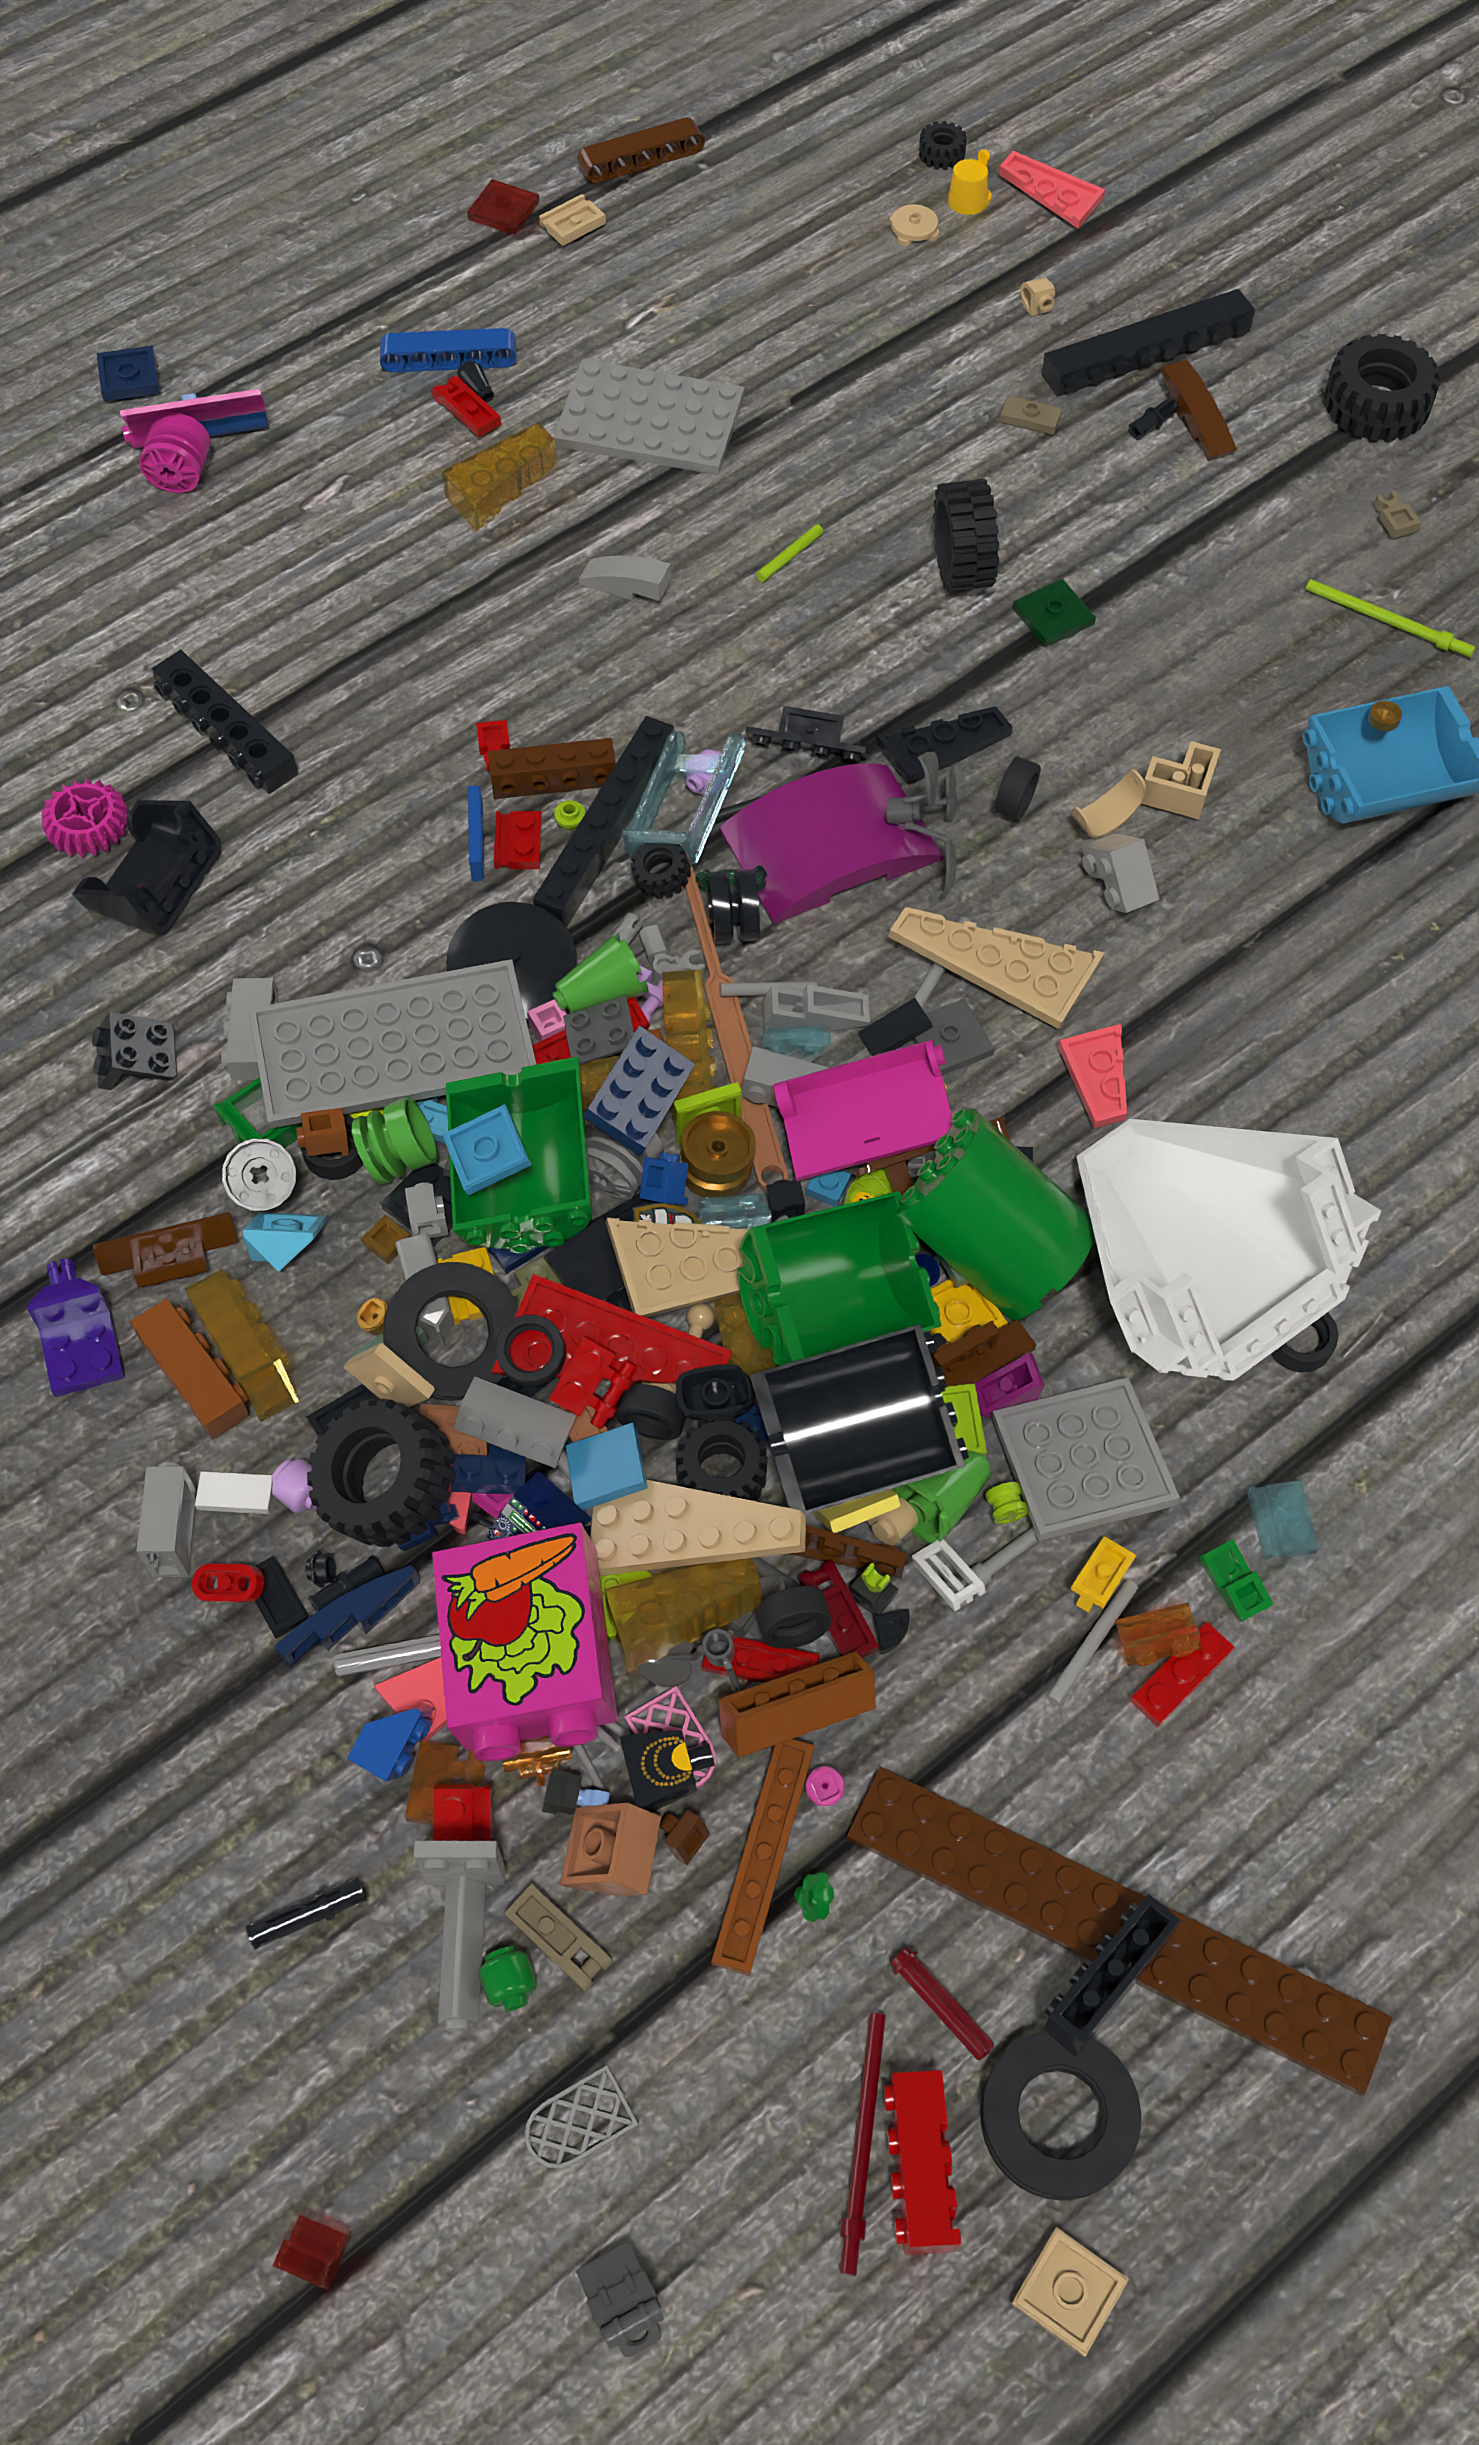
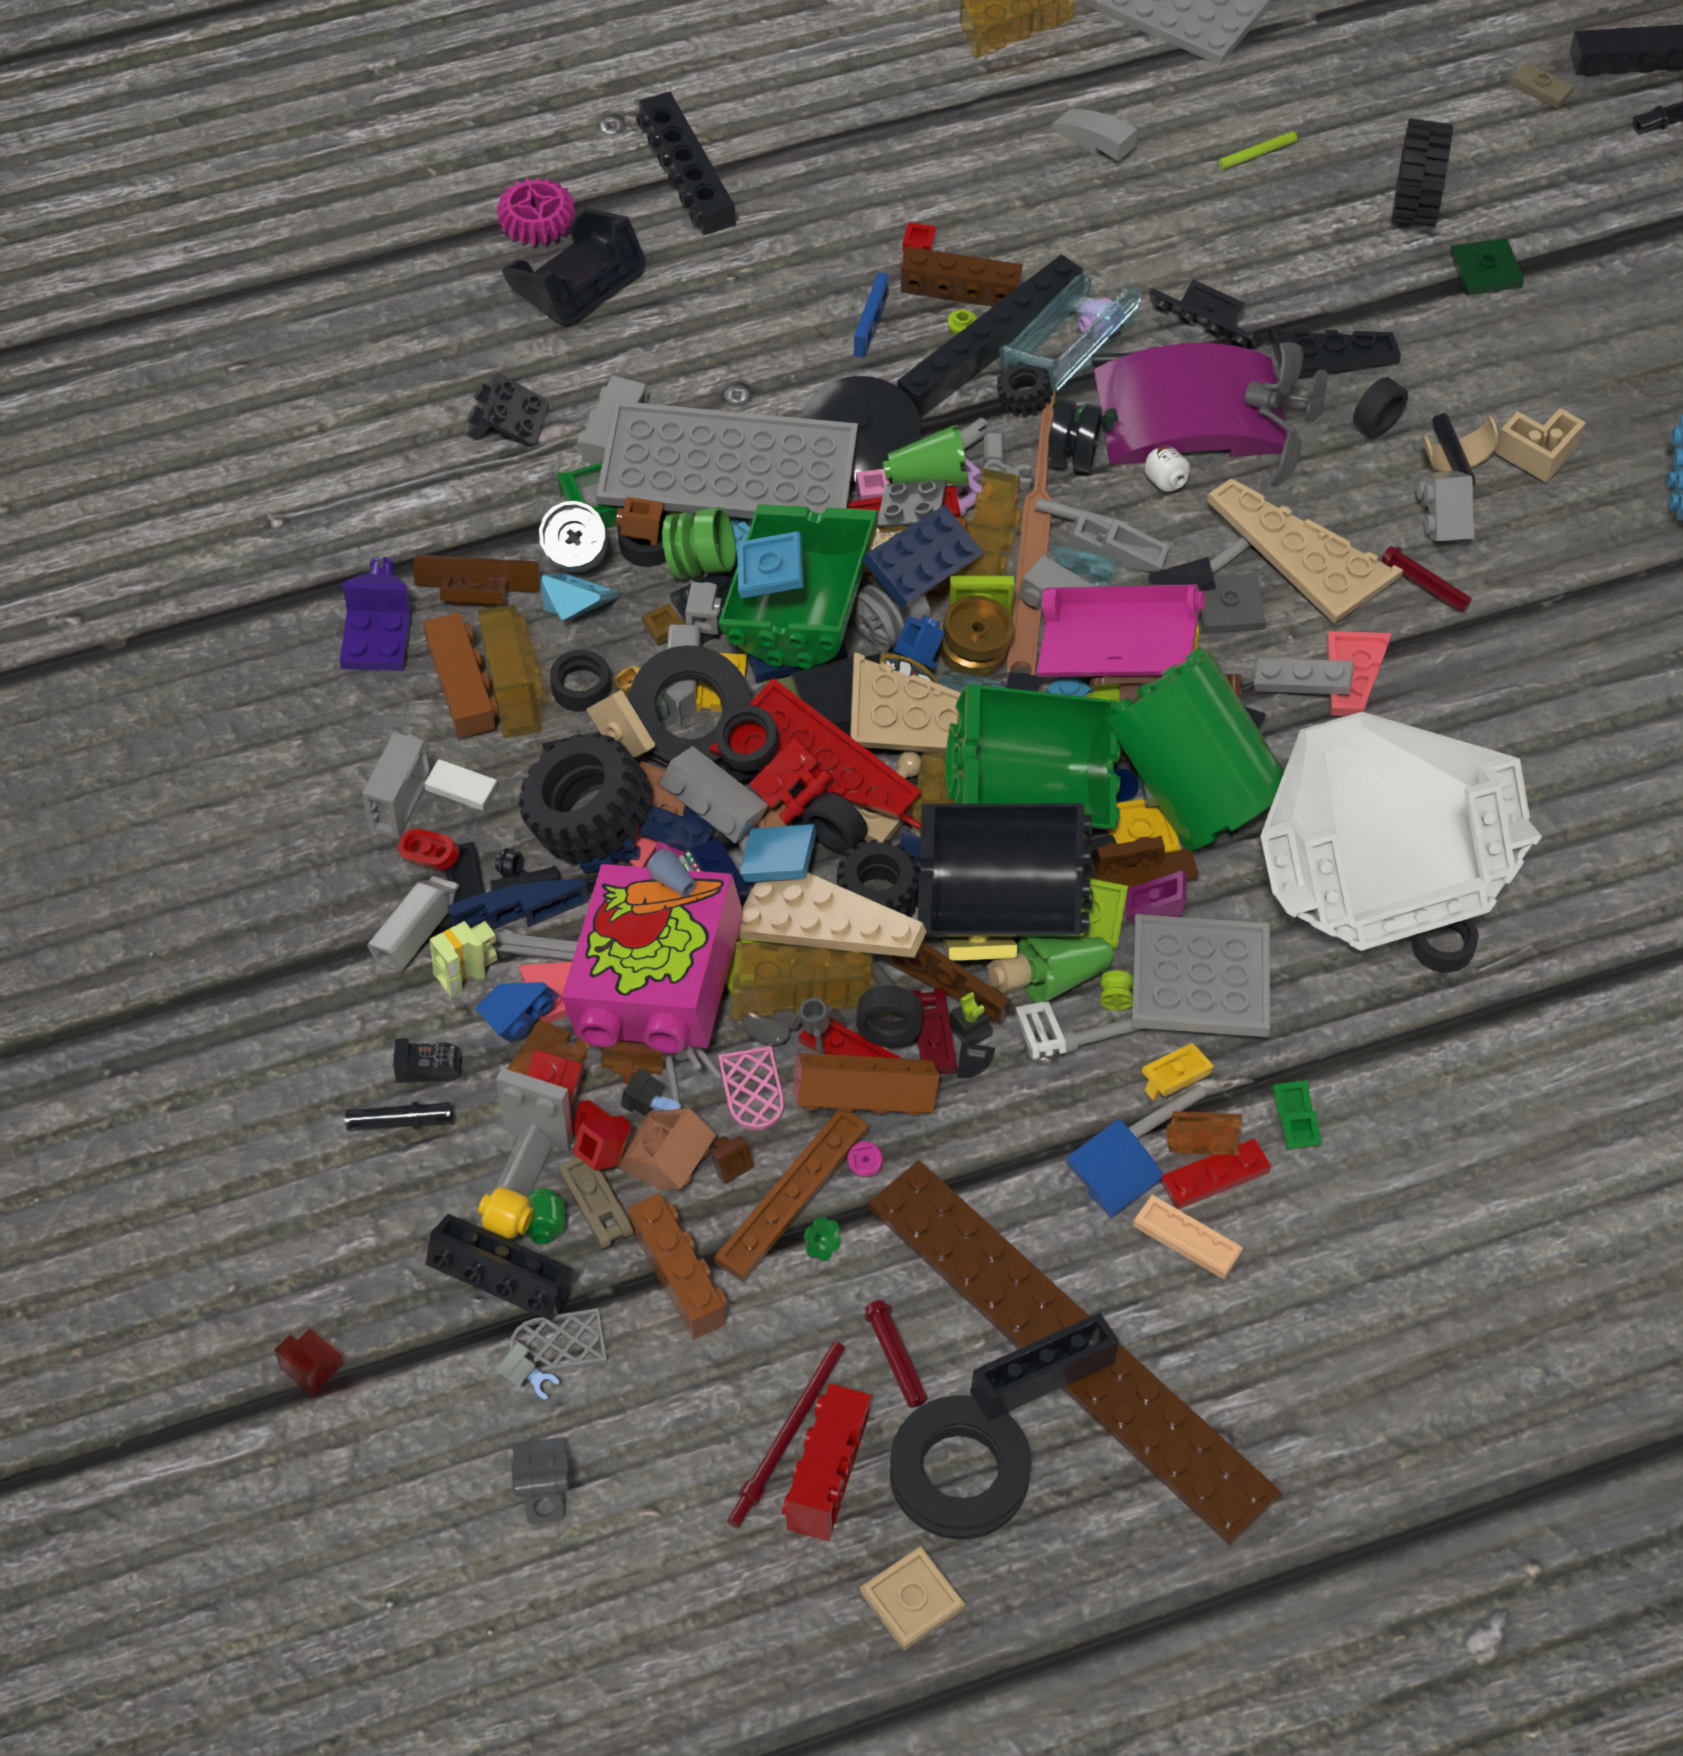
camera: 20 degrees right, 5 degrees down
lavender head [271,1459,317,1513] -> none
red plate [493,811,542,869] -> none
black torso [619,1730,715,1813] -> none
black piece [676,1364,755,1421] -> none
clear light blue plate [1247,1481,1319,1560] -> none
none -> light grey piece [367,876,459,972]
none -> black leg [393,1039,460,1083]
none -> black brick [425,1213,574,1321]
none -> yellowish green hips [429,921,497,998]
none -> yellow head [478,1187,534,1239]
none -> piece [495,1340,559,1399]
none -> black tyre [550,650,611,712]
none -> red brick [572,1100,631,1170]
none -> dark orange brick [627,1193,728,1340]
none -> sand blue cone [647,849,697,897]
none -> blue slope [1066,1119,1163,1219]
none -> light nougat plate [1133,1195,1243,1279]
none -> white head [1145,446,1190,492]
none -> light grey plate [1254,658,1355,695]
none -> dark red axle [1381,546,1472,612]
none -> black axle [1432,413,1476,486]

